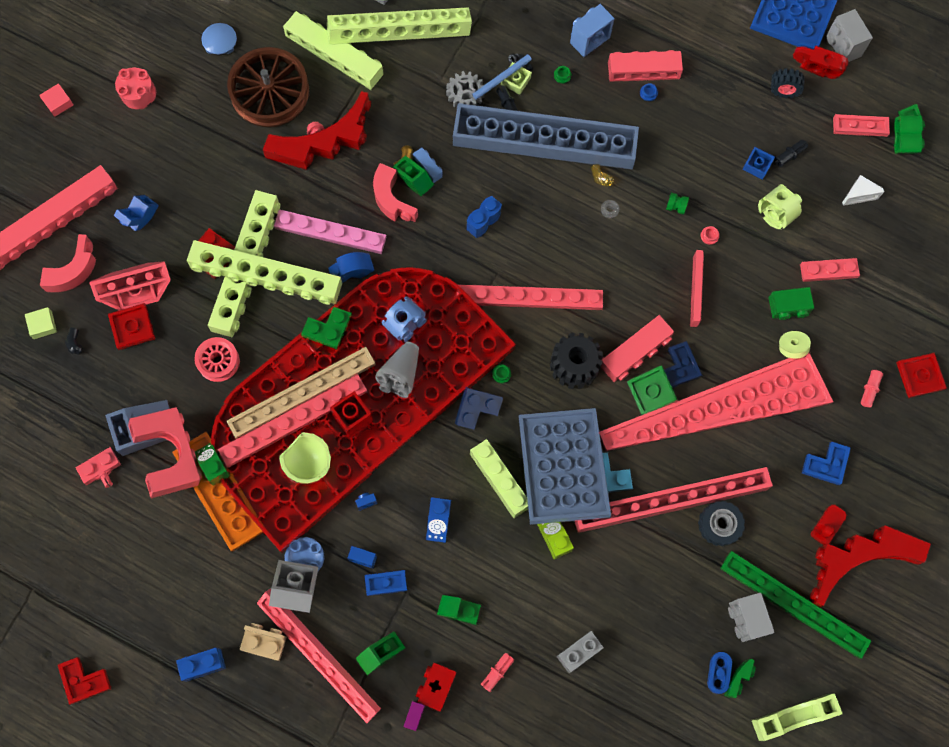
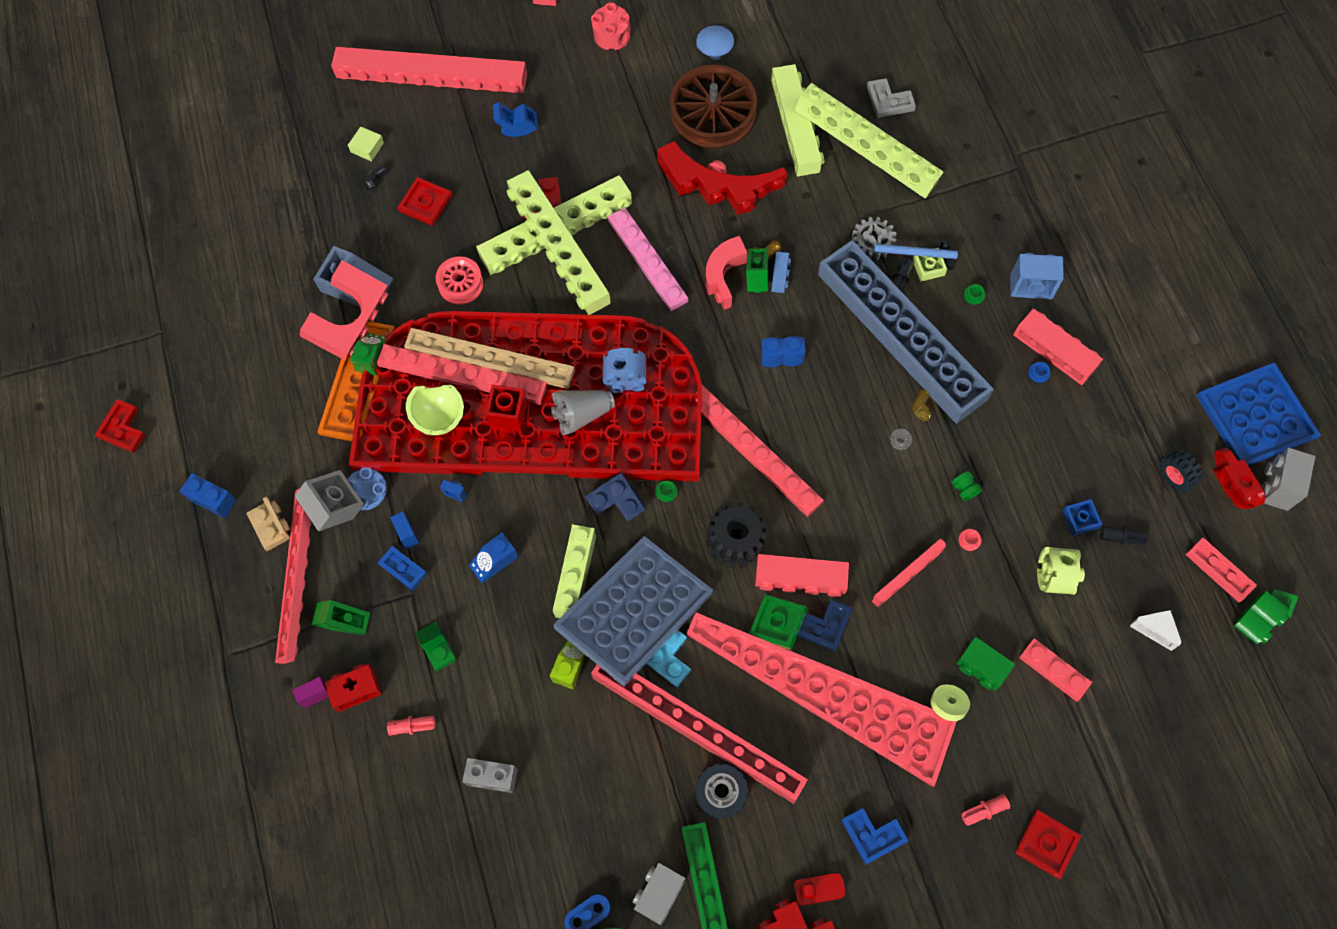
camera: 50 degrees right, 5 degrees down
coral arch [40,234,96,292] -> none
coral plate [75,447,121,488] -> none
coral wedge [89,261,171,310] -> none
green plate [301,307,352,349] -> none
blue brick [328,252,374,283] -> none

